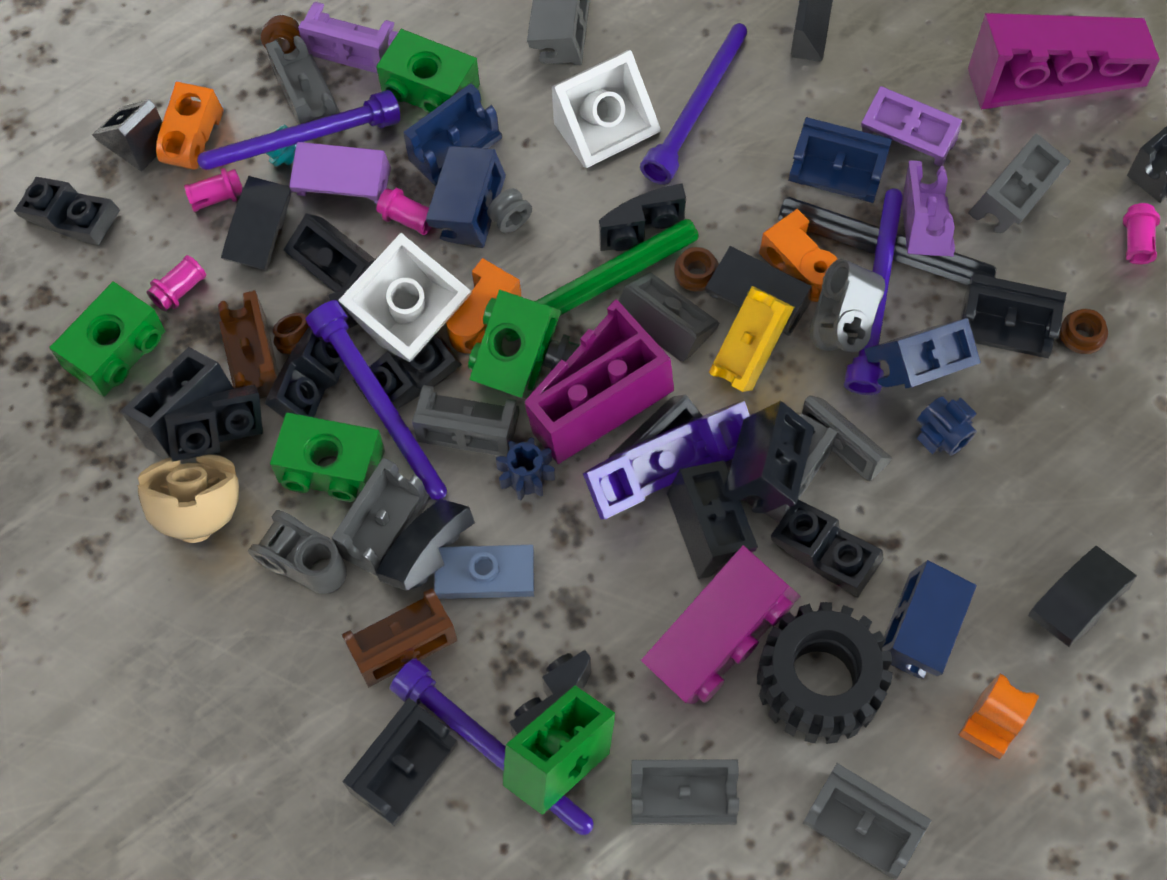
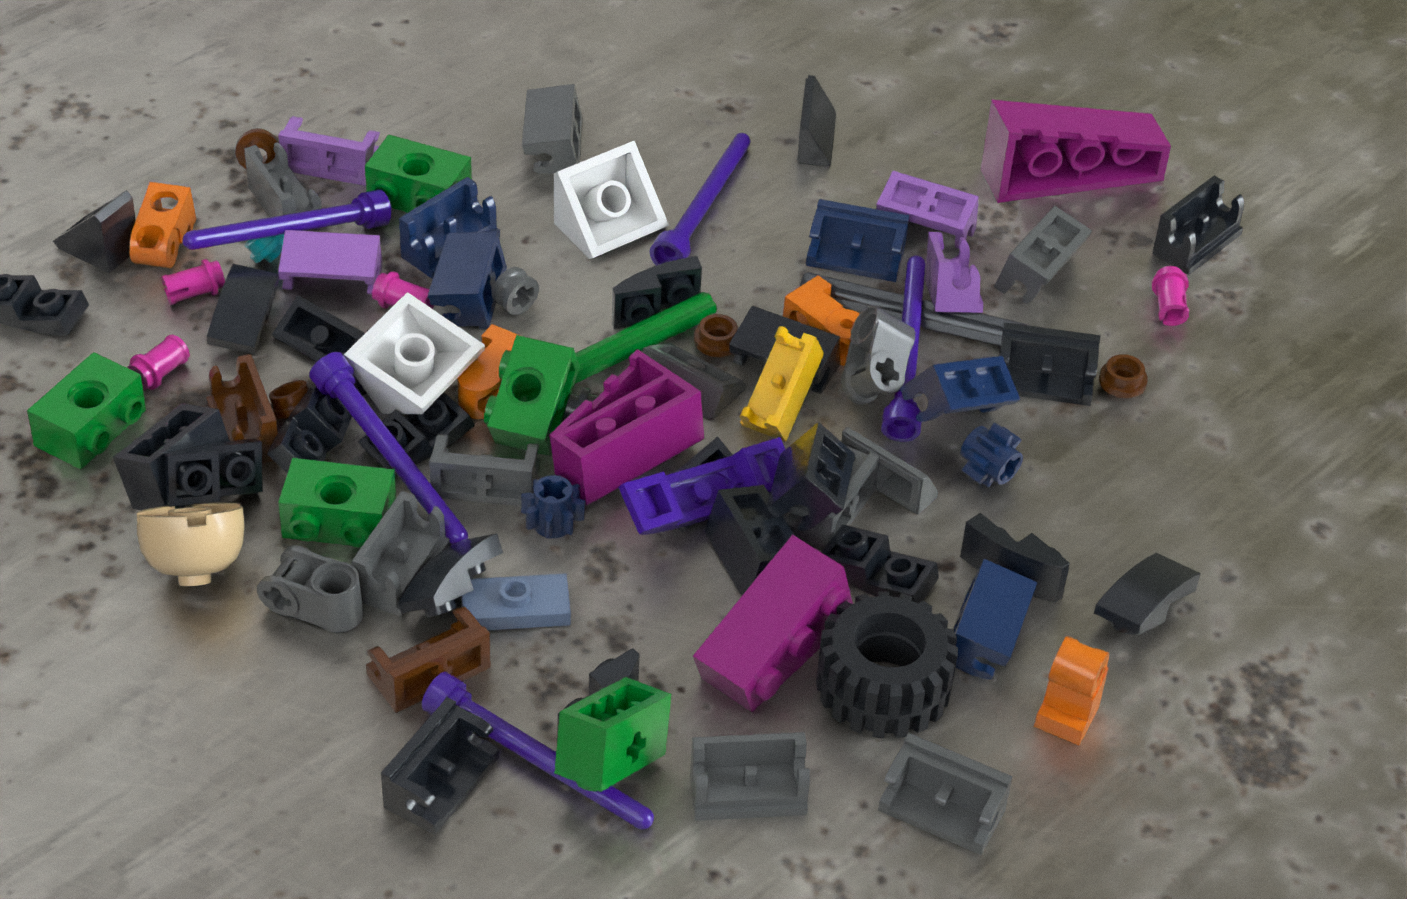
camera: 10 degrees left, 20 degrees down
none -> black slope [960,513,1070,603]

